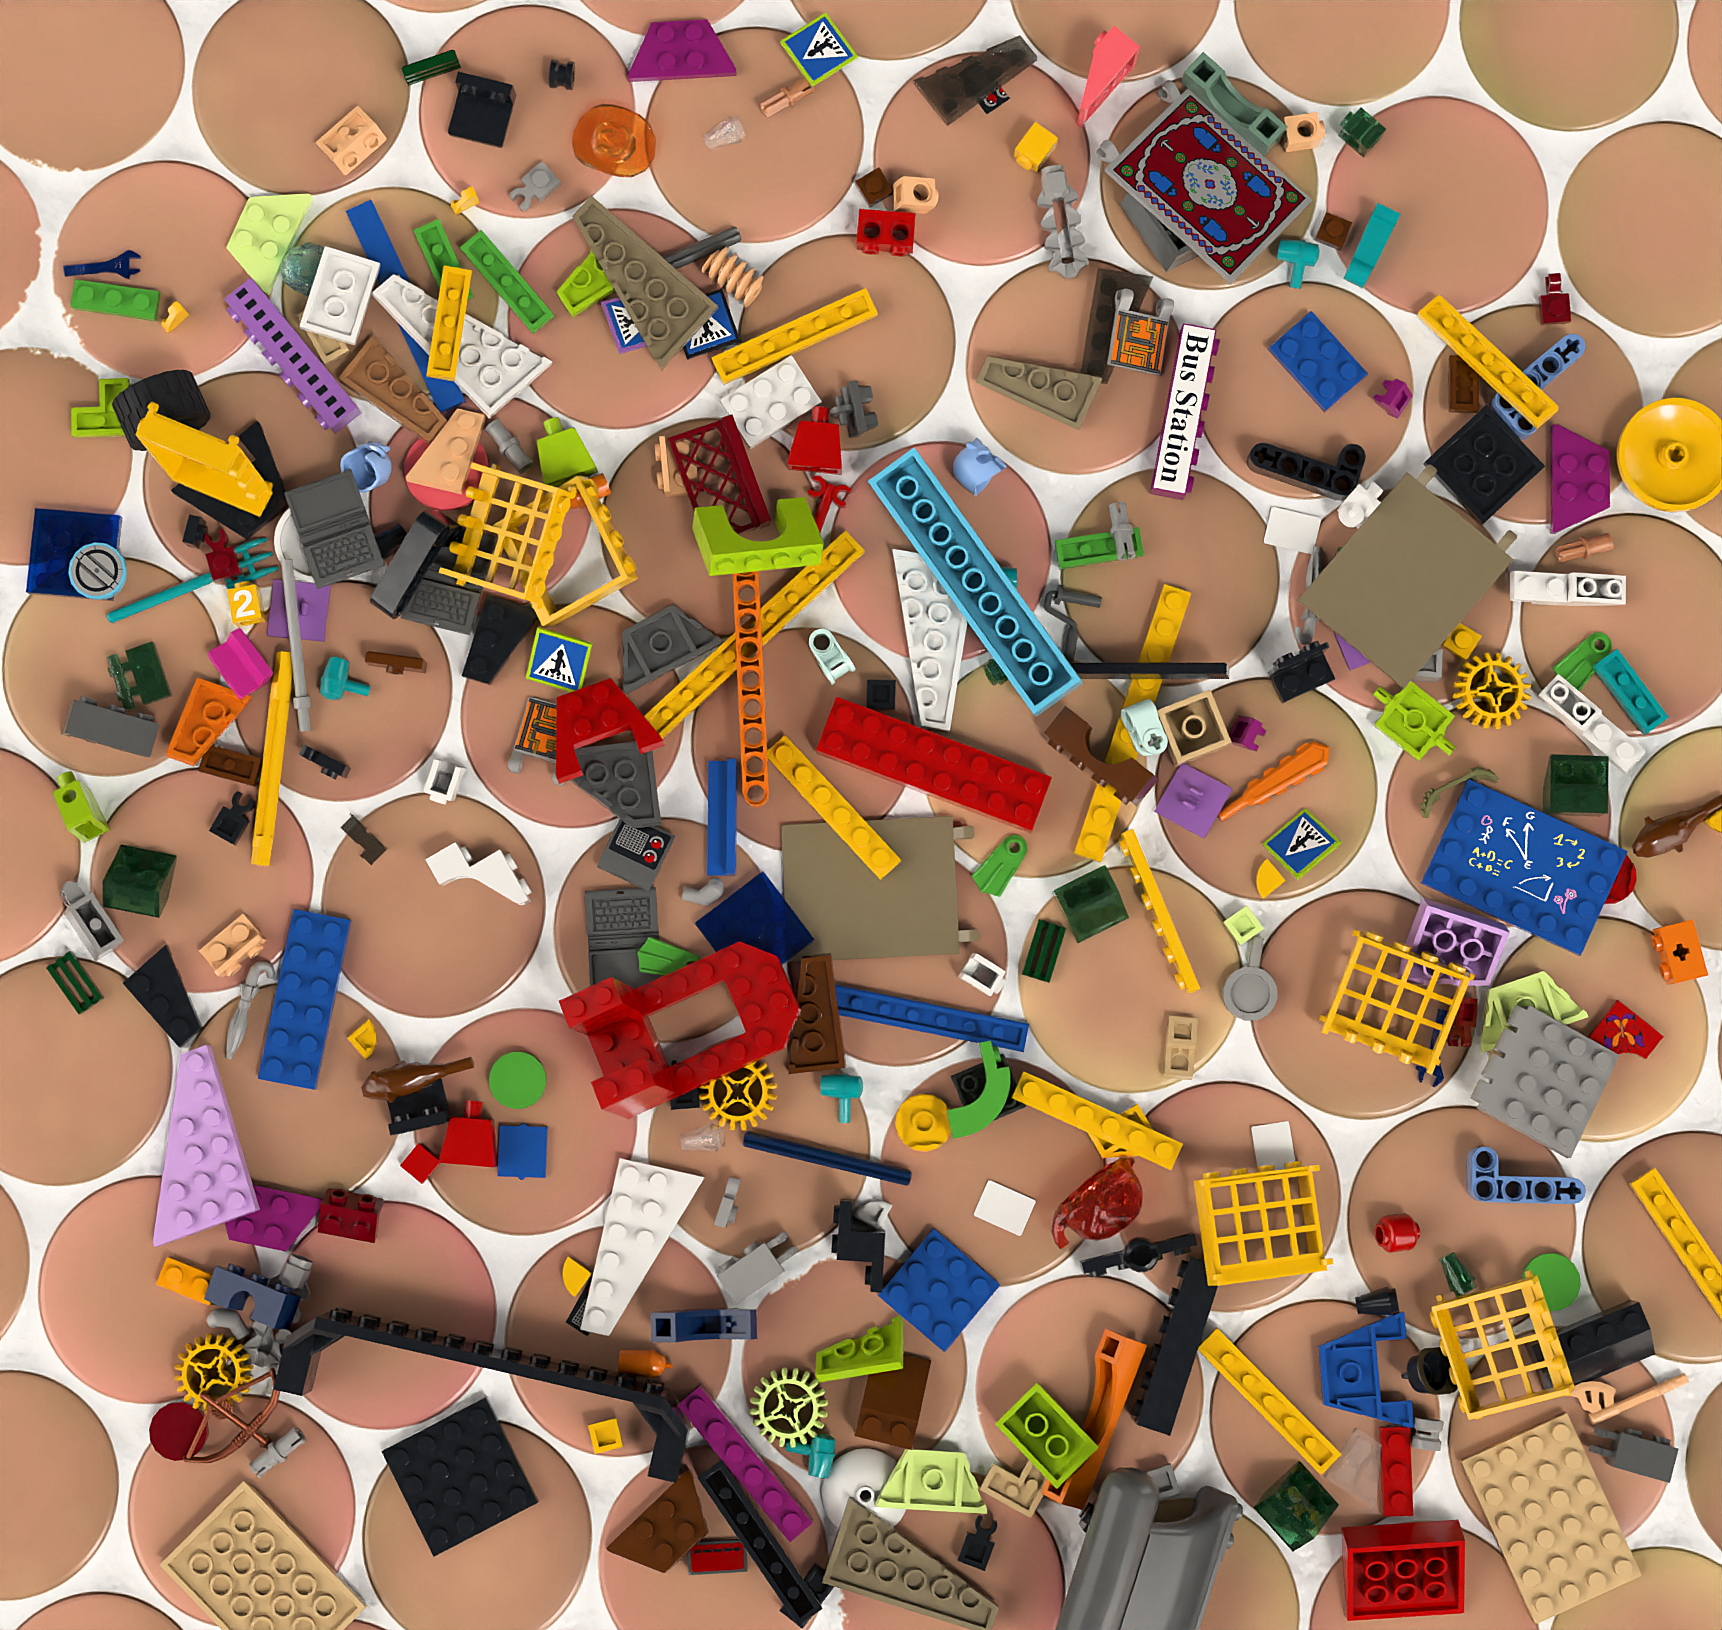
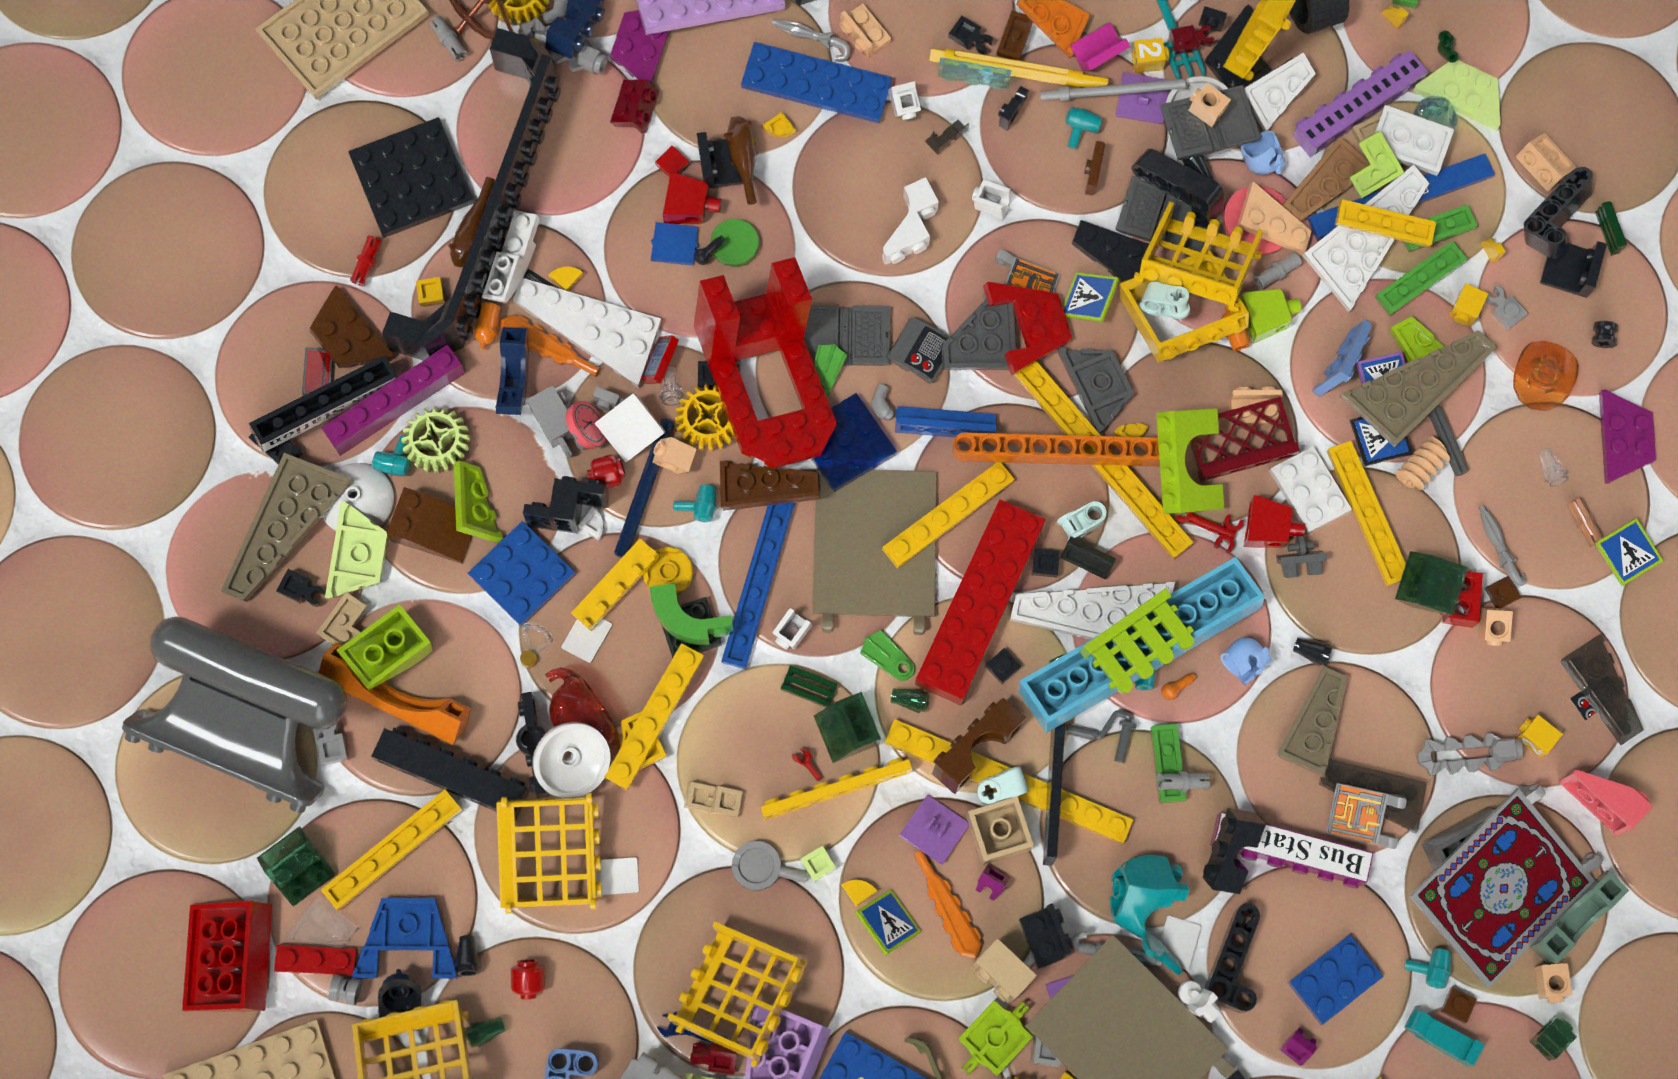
camera: 90 degrees right, 10 degrees down
none -> red pin [349,235,382,287]
none -> reddish brown piece [448,177,495,268]
none -> white slope [482,211,540,303]
none -> orange sword [500,314,600,377]
none -> clear piece [520,622,553,668]
none -> white dish [533,722,610,798]
none -> coral tile [566,400,606,449]
none -> yellow hinge [571,539,660,631]
none -> red head [587,454,626,489]
none -> white tile [595,392,666,462]
none -> tile [641,335,679,384]
none -> light nougat brick [652,437,696,474]
none -> black piece [694,235,725,265]
none -> red hand [792,748,822,782]
none -> white window [888,81,921,120]
none -> clear green cone [891,688,930,714]
none -> clear light blue plate [937,57,1011,89]
none -> tan brick [973,938,1037,1003]
none -> black plate [985,648,1021,685]
none -> pearl dark grey tile [1060,536,1116,580]
none -> lime fence [1079,588,1194,694]
none -> teal hips [1110,855,1189,975]
none -> yellow tile [1113,423,1148,437]
none -> light aqua piece [1140,281,1190,319]
none -> orange piece [1161,673,1196,700]
none -> light nougat brick [1188,83,1231,127]
none -> black arch [1202,808,1266,894]
none -> white wing [1244,53,1315,131]
none -> black cone [1293,638,1333,666]
none -> medium blue wing [1313,319,1372,397]
none -> lime plate [1349,130,1405,198]
none -> clear green slope [1395,551,1468,616]
none -> dark green arm [1438,31,1458,63]
none -> yellow brick [1448,283,1488,327]
none -> light grey piece [1479,506,1526,586]
none -> black beam [1524,167,1593,259]

